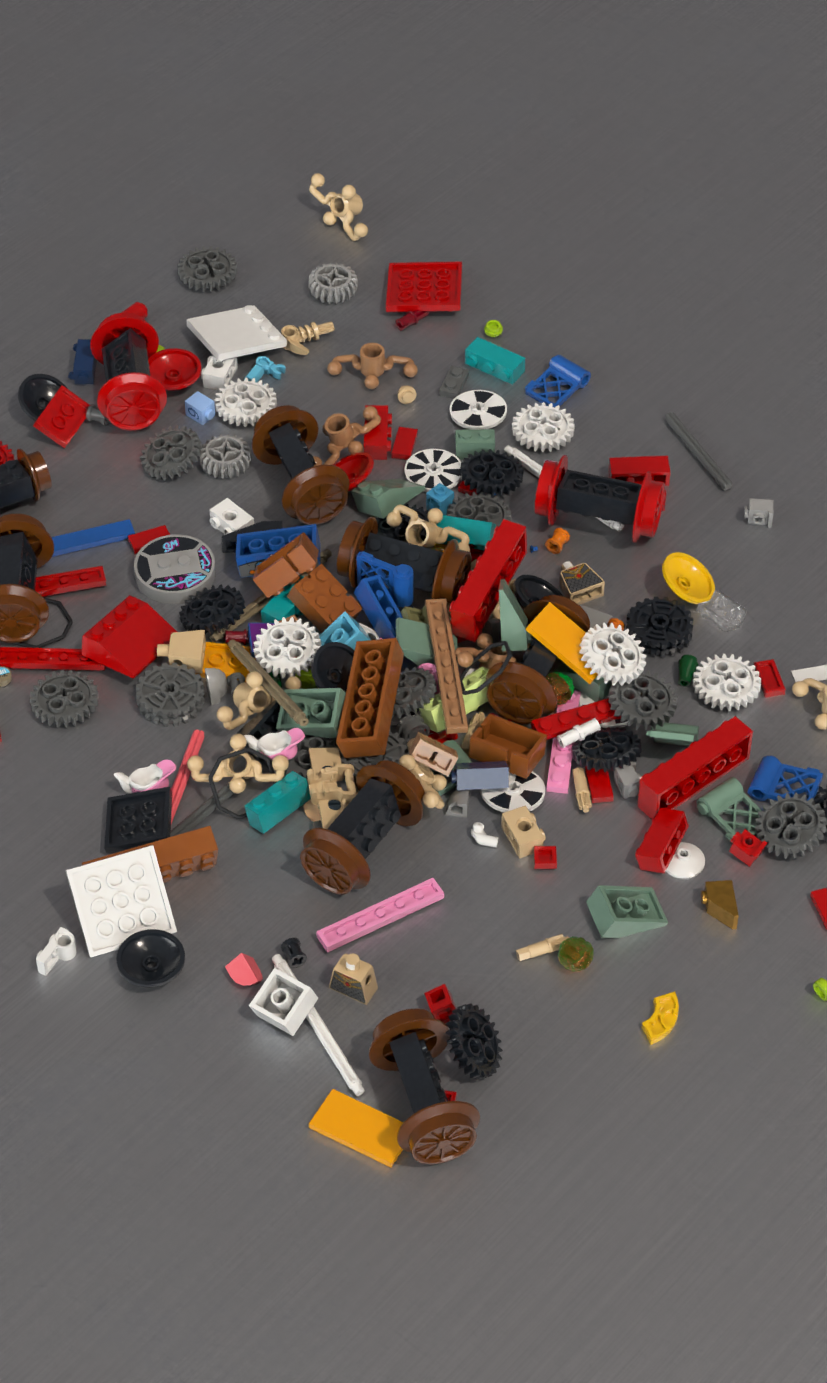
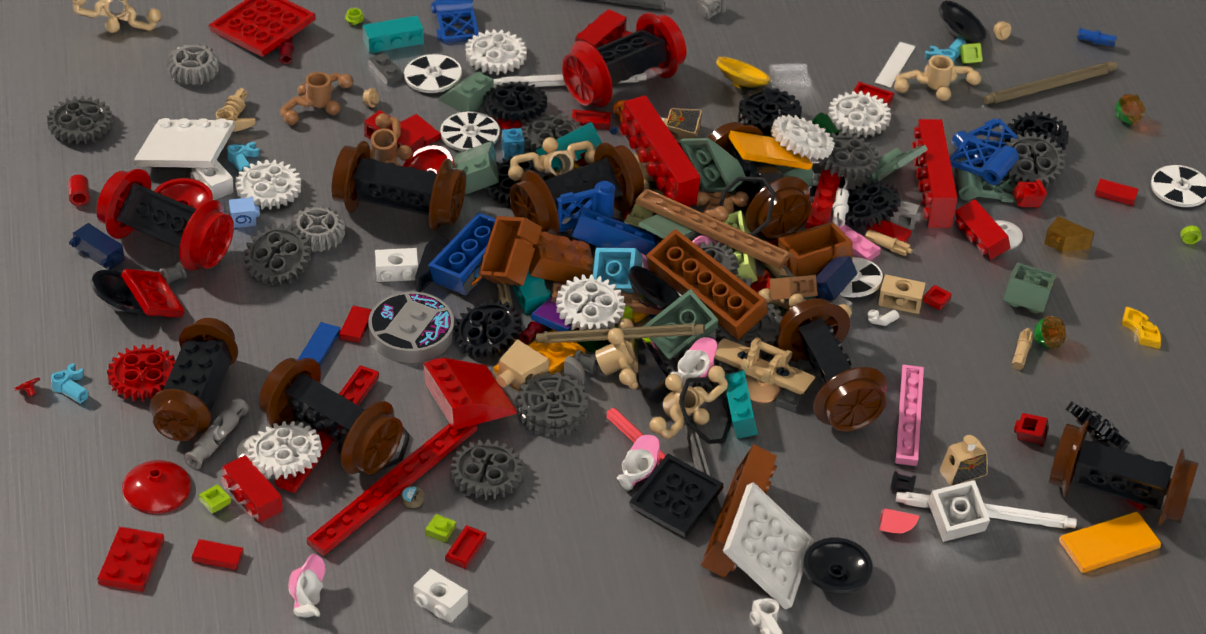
camera: 55 degrees left, 5 degrees down
none -> red tile [571,110,611,130]
none -> blue piece [950,137,1019,185]

